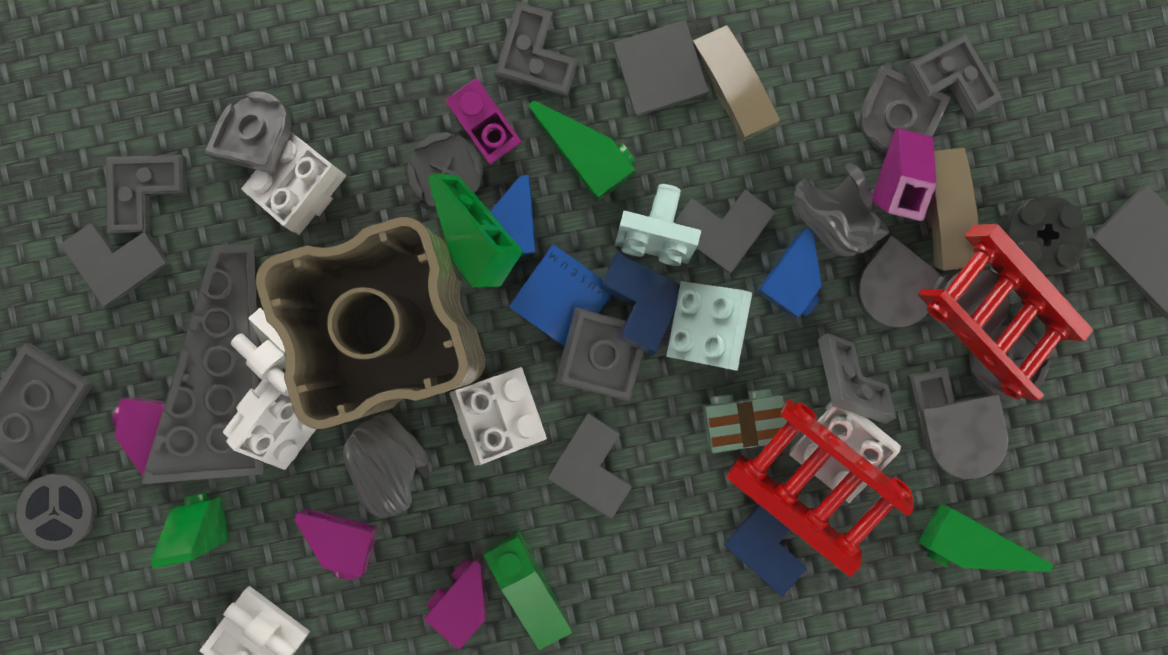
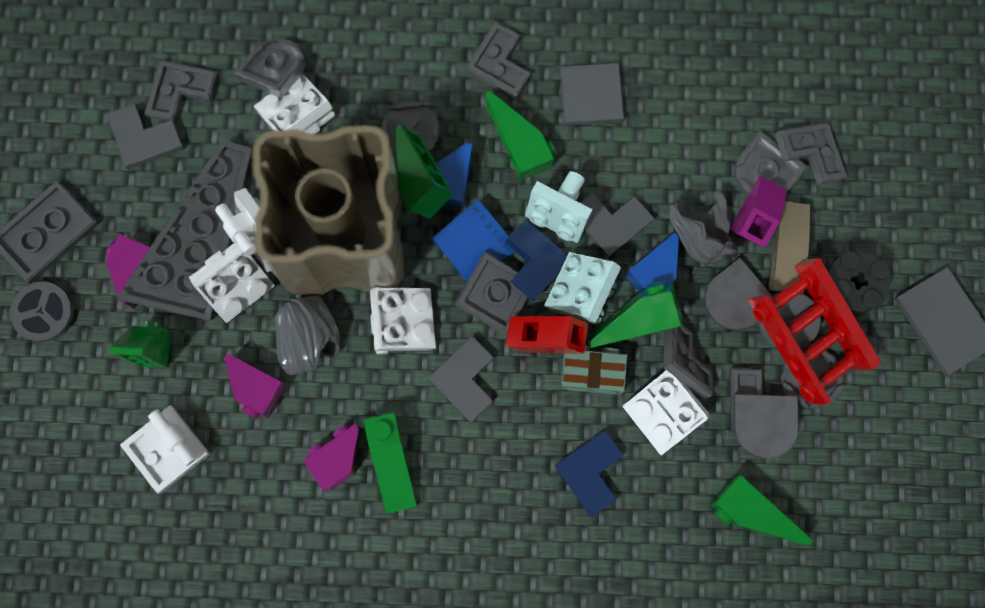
camera: 10 degrees right, 10 degrees down
magenta slope [445,78,522,165] -> none
dark tan slope [693,25,780,142] -> none
red fence [726,398,913,578] -> none
none -> red brick [506,316,588,354]
none -> green slope [589,281,682,348]

